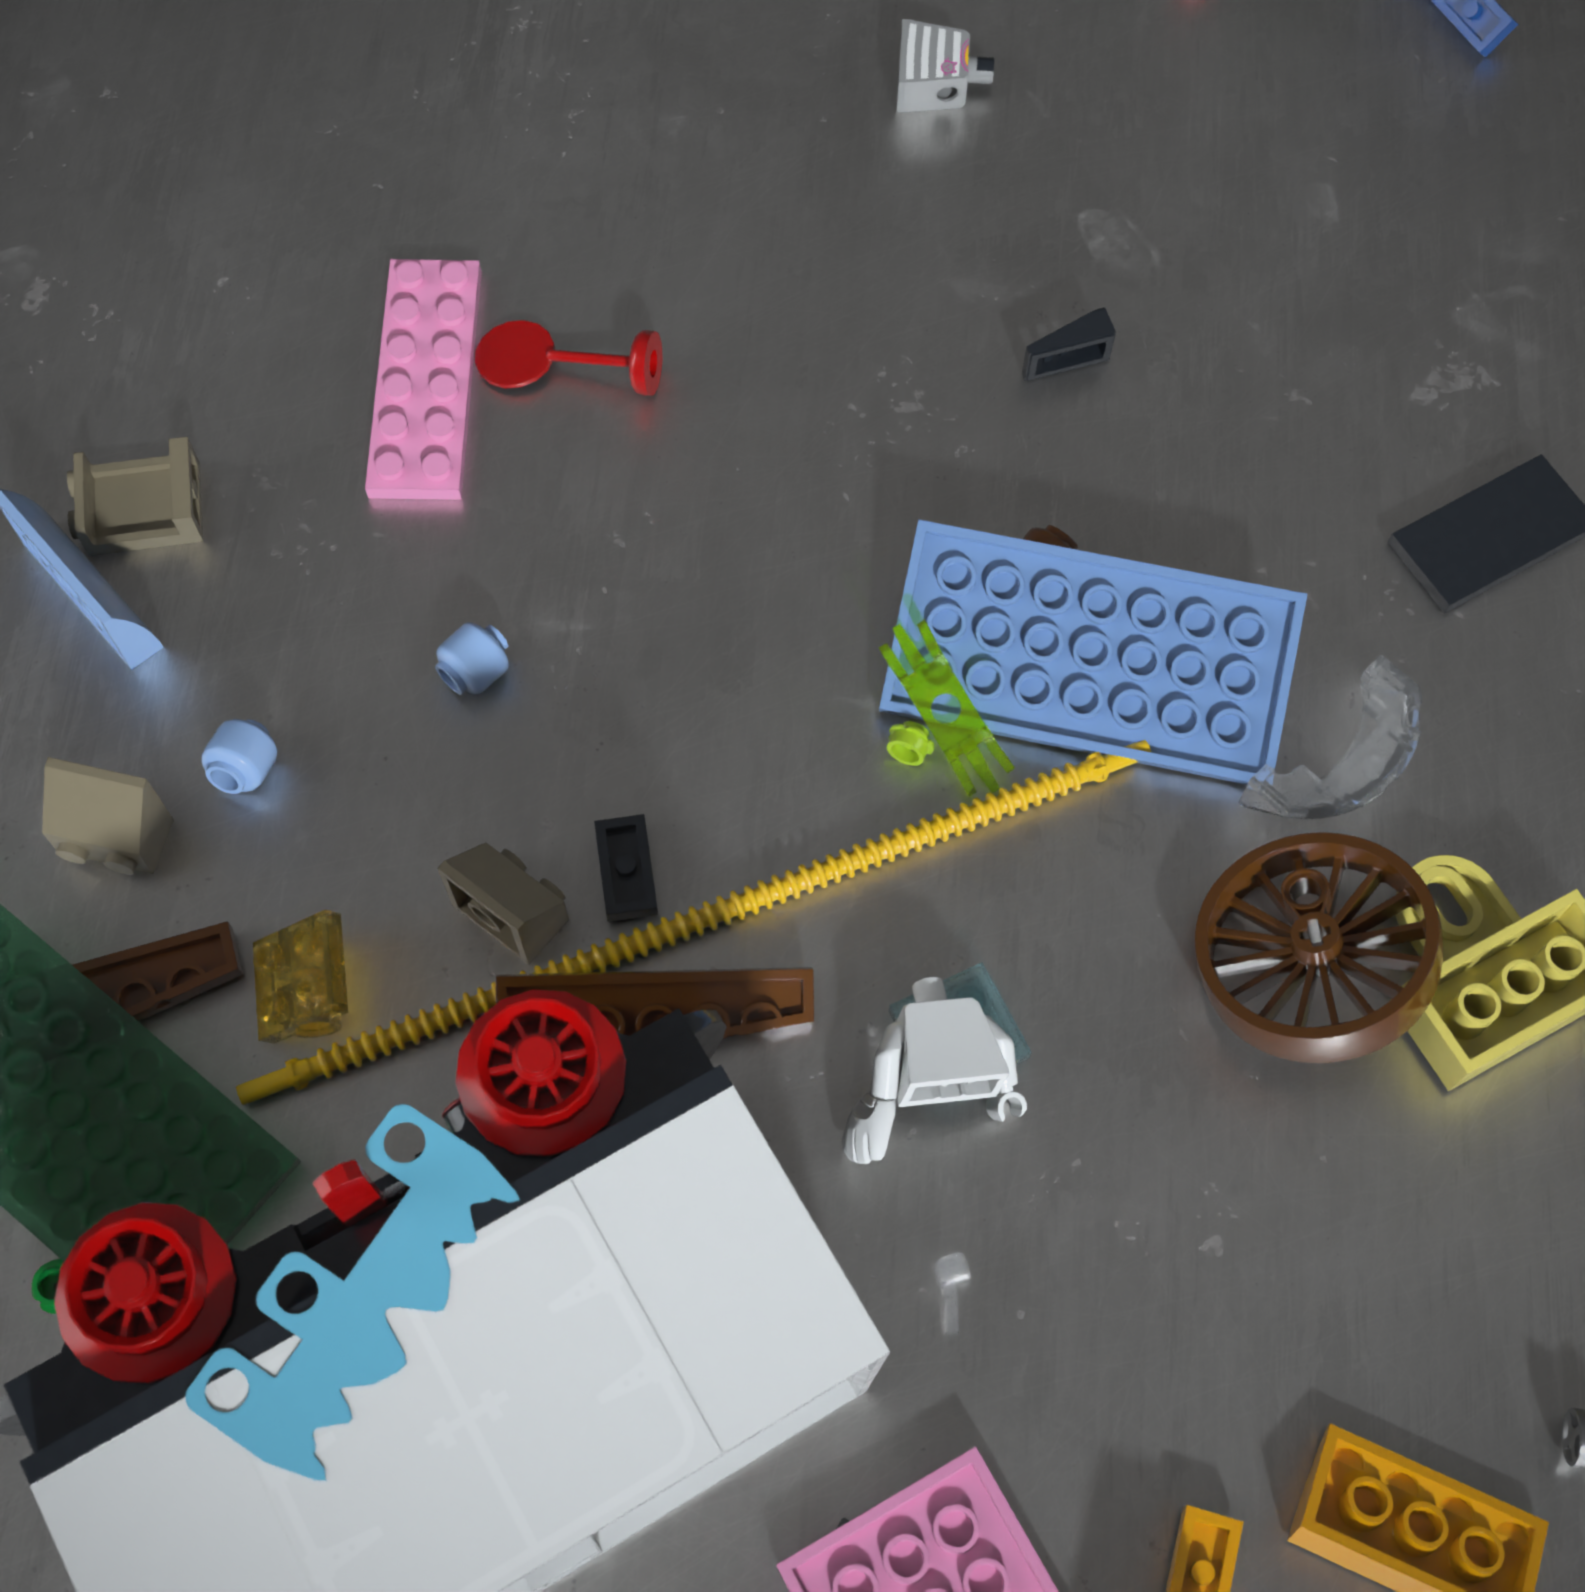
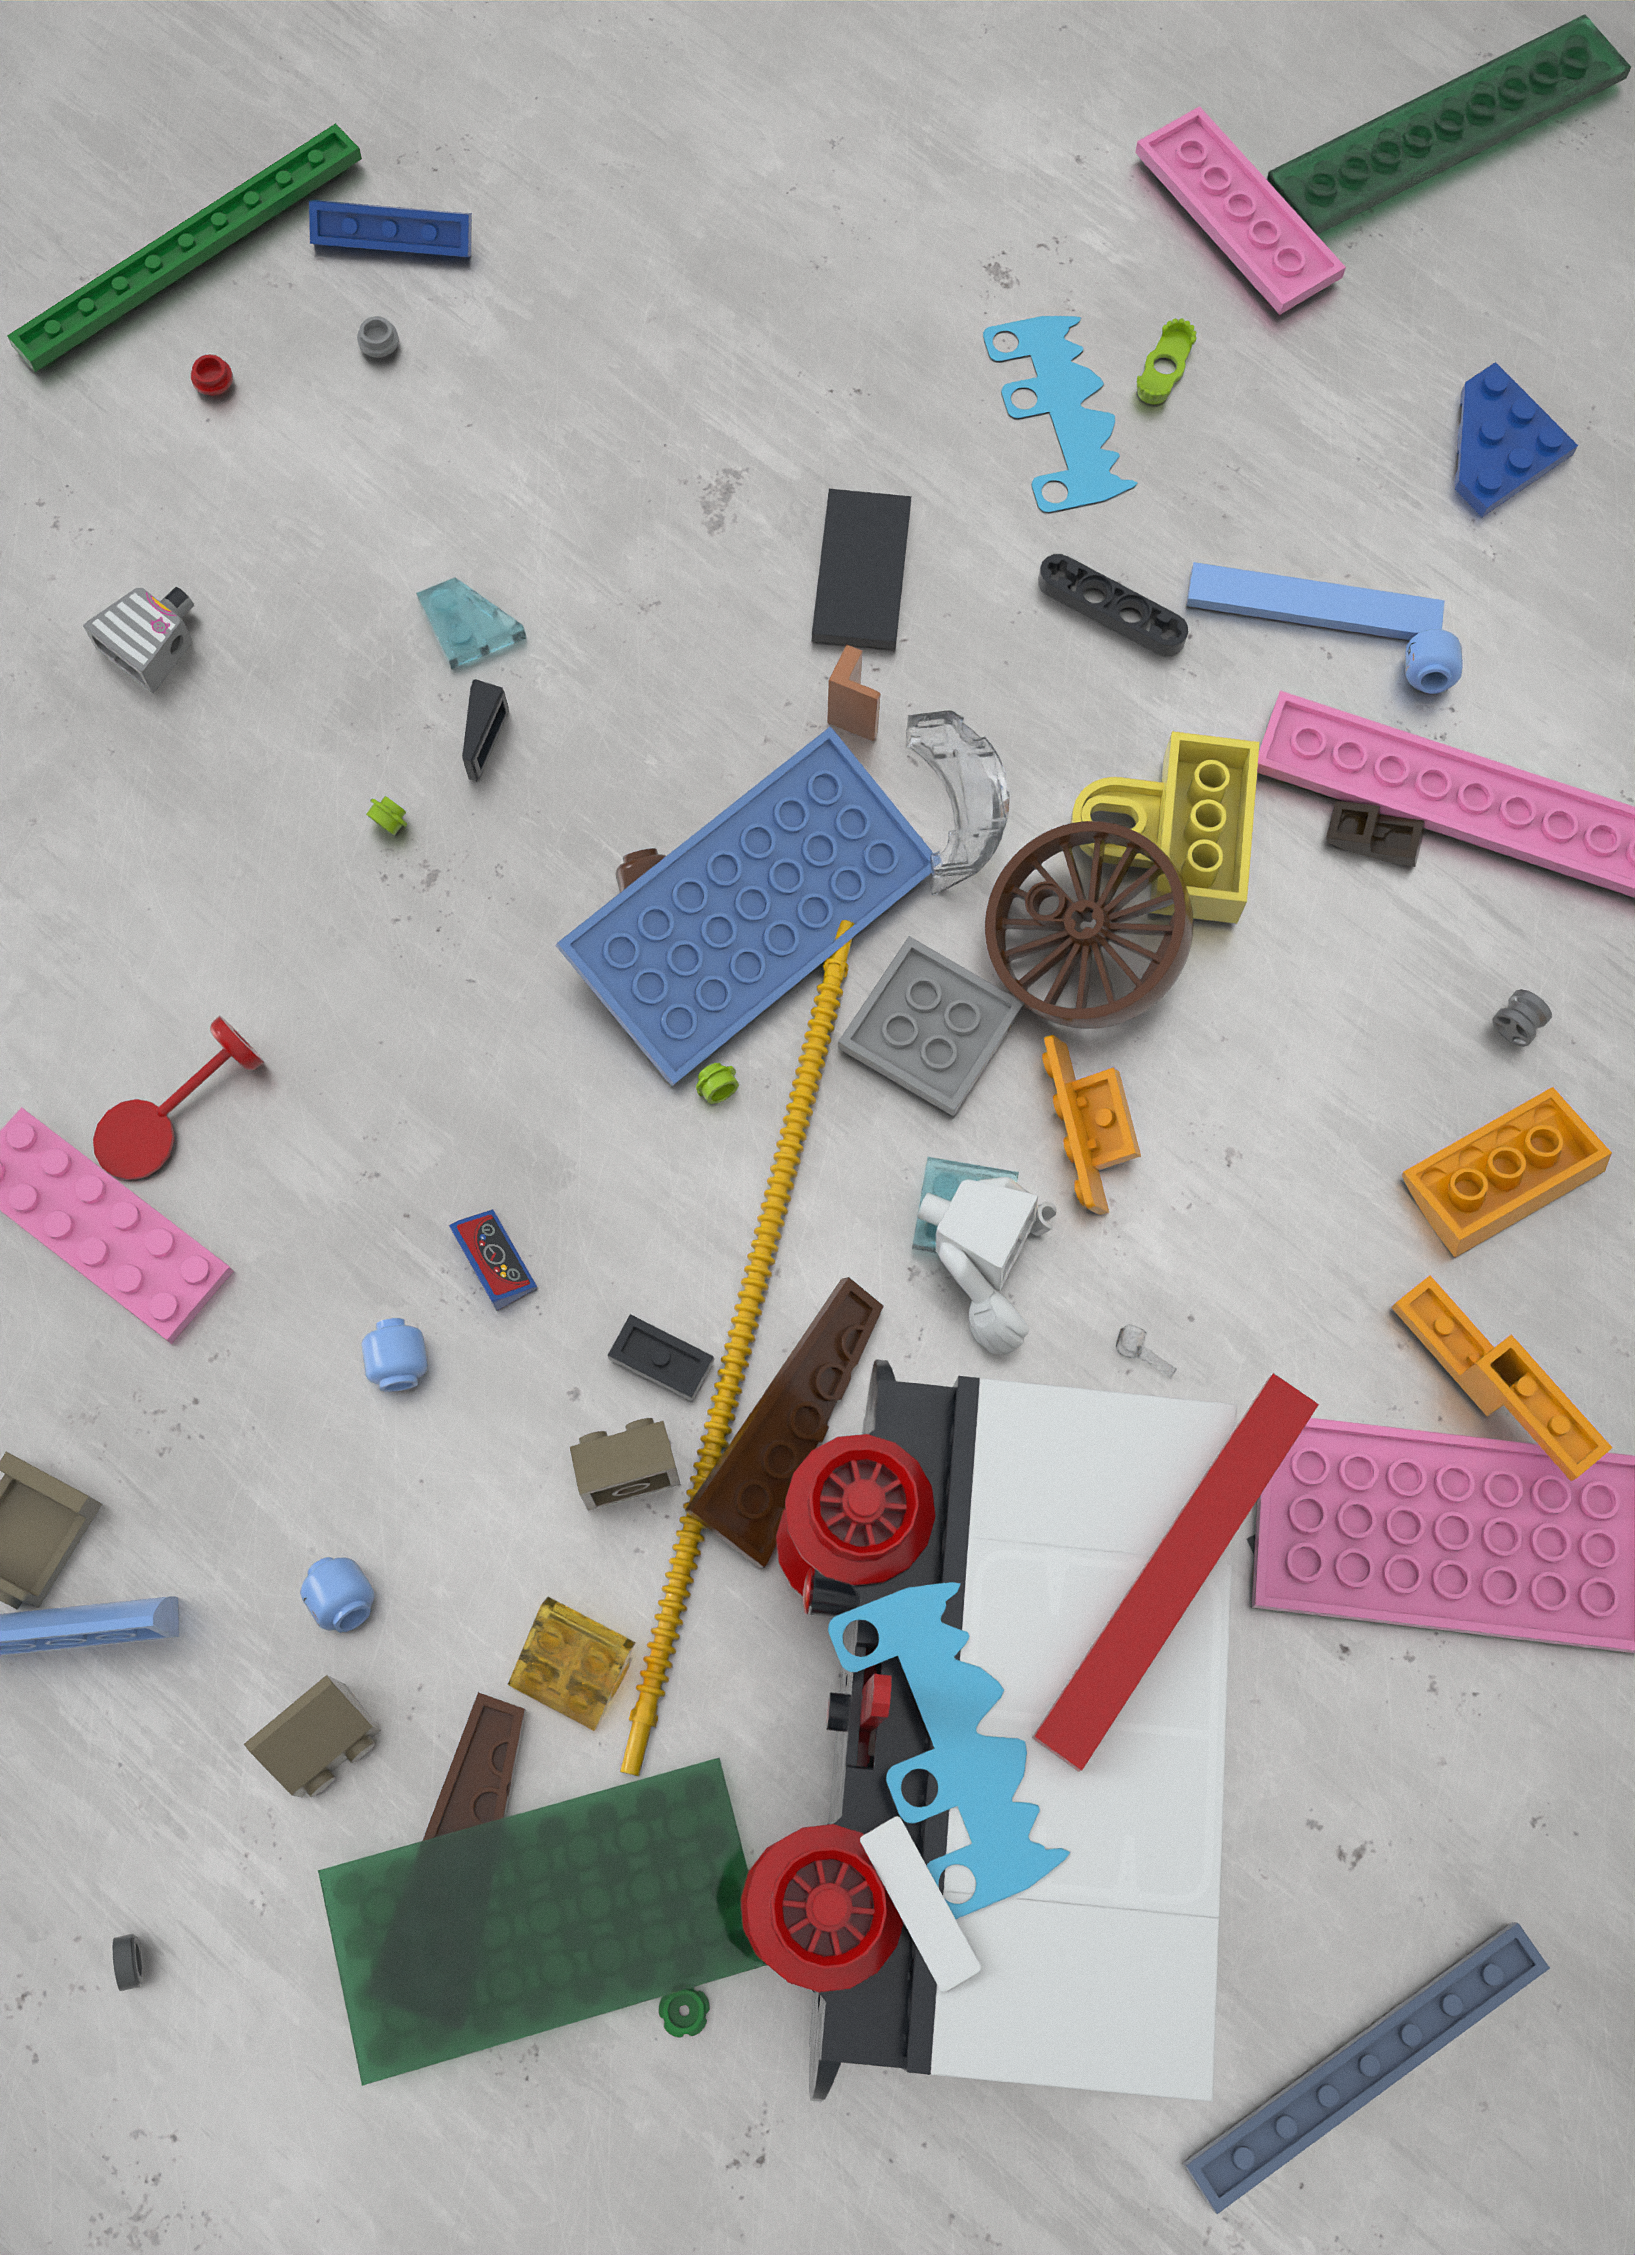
camera: 55 degrees left, 5 degrees up
clear neon green piece [879,620,1015,797] -> none
none -> light grey plate [357,316,399,357]
none -> lime plate [366,796,407,836]
none -> clear light blue wing [416,577,526,669]
none -> slope [449,1209,537,1311]
none -> nougat panel [827,644,881,741]
none -> light grey plate [838,936,1024,1116]
none -> white sticker [860,1816,981,1992]
none -> red tile [1032,1373,1319,1772]
none -> light orange bracket [1042,1035,1141,1215]

